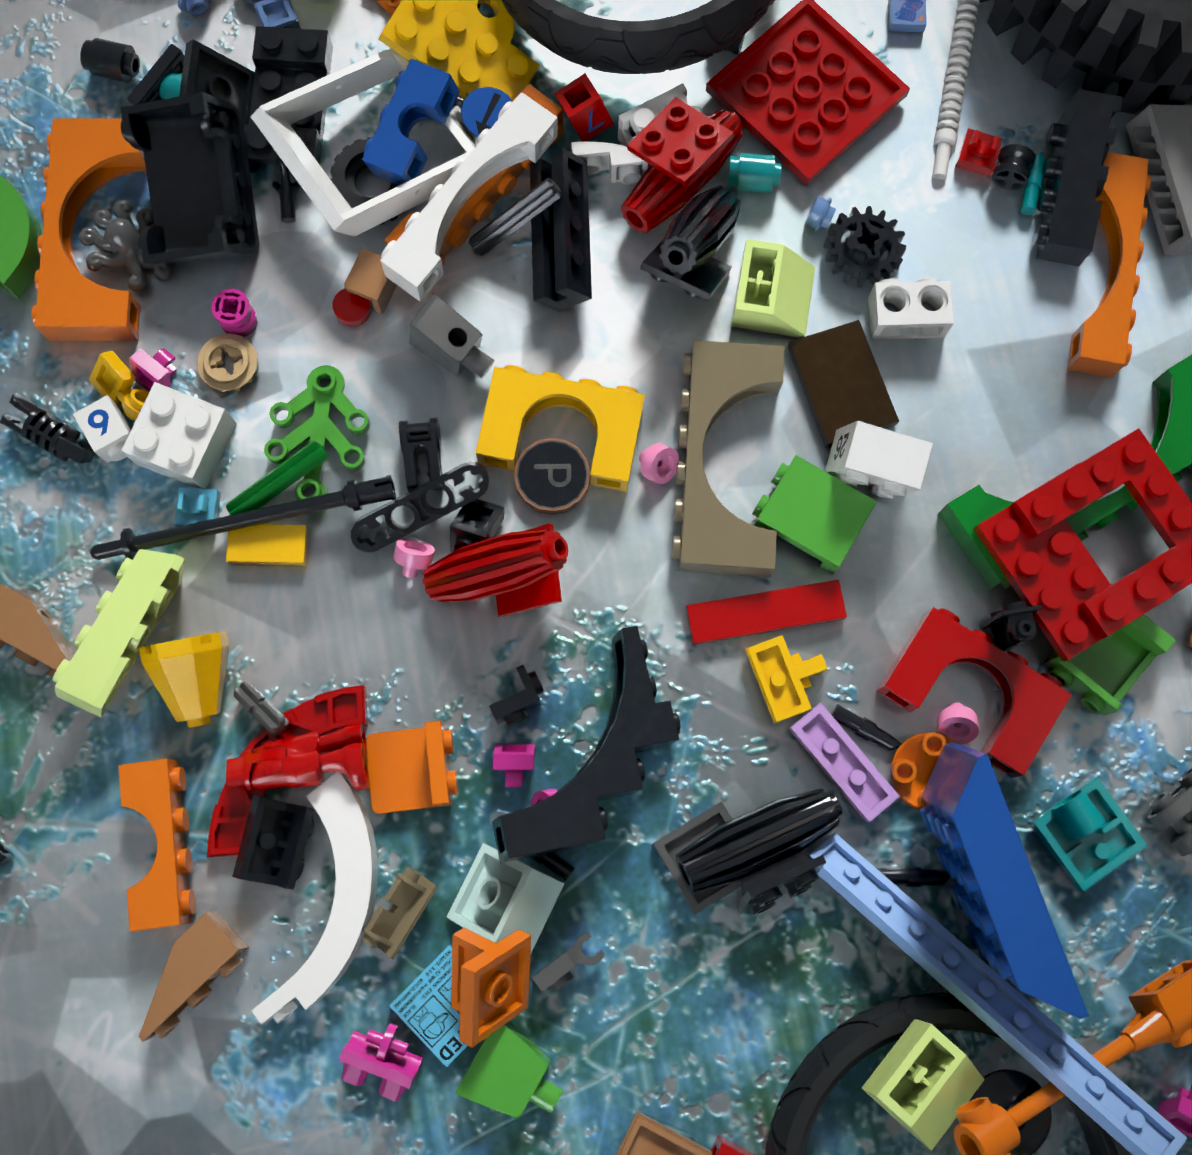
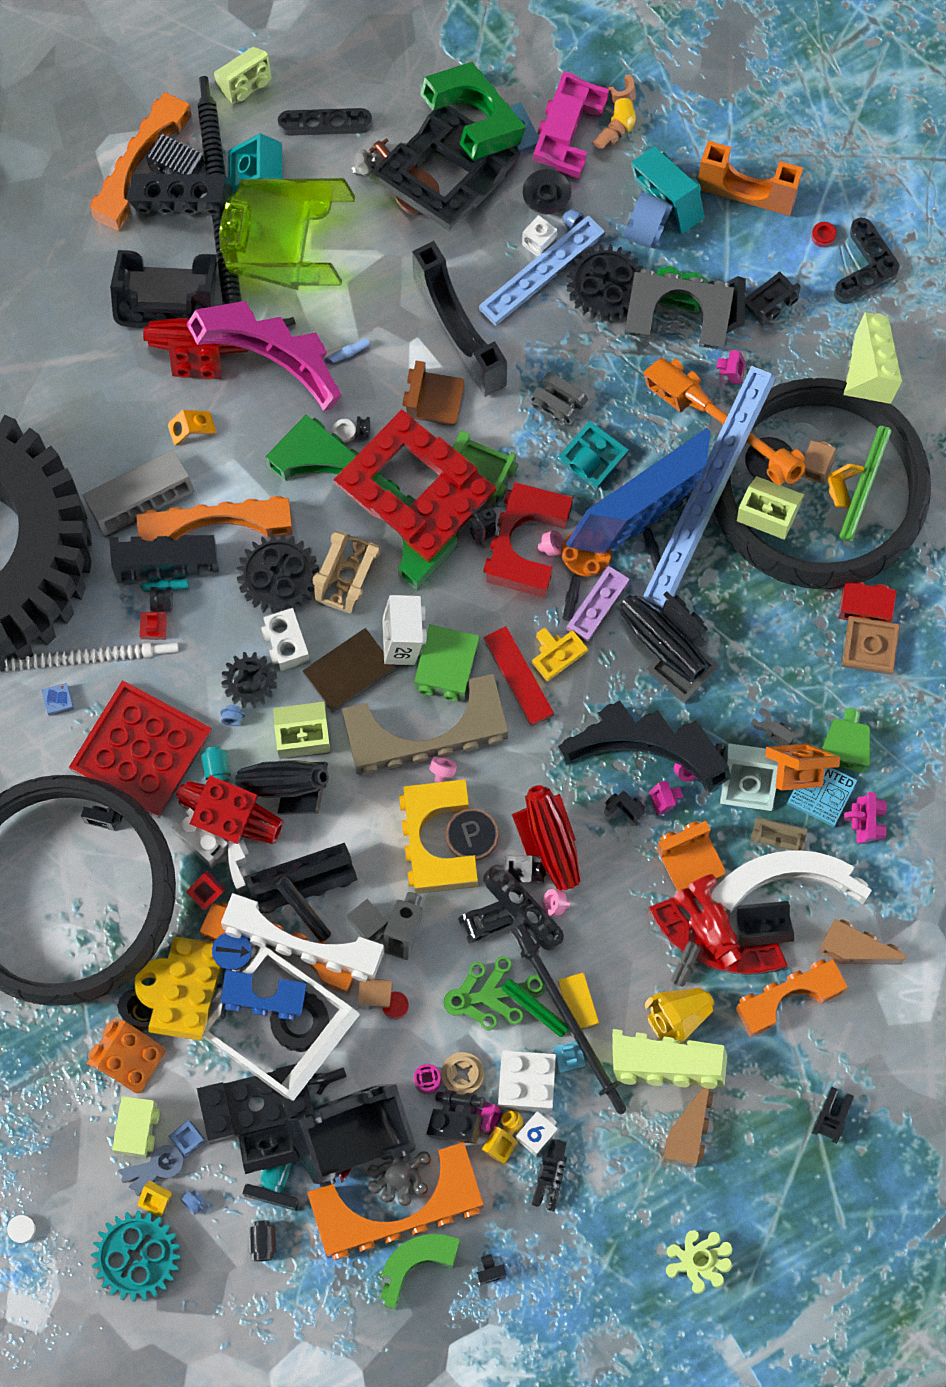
camera: 105 degrees left, 5 degrees down
none -> black gear [237,534,319,614]
none -> tan piece [312,531,381,614]
none -> dark grey brick [347,899,388,943]
none -> black plate [426,1090,486,1144]

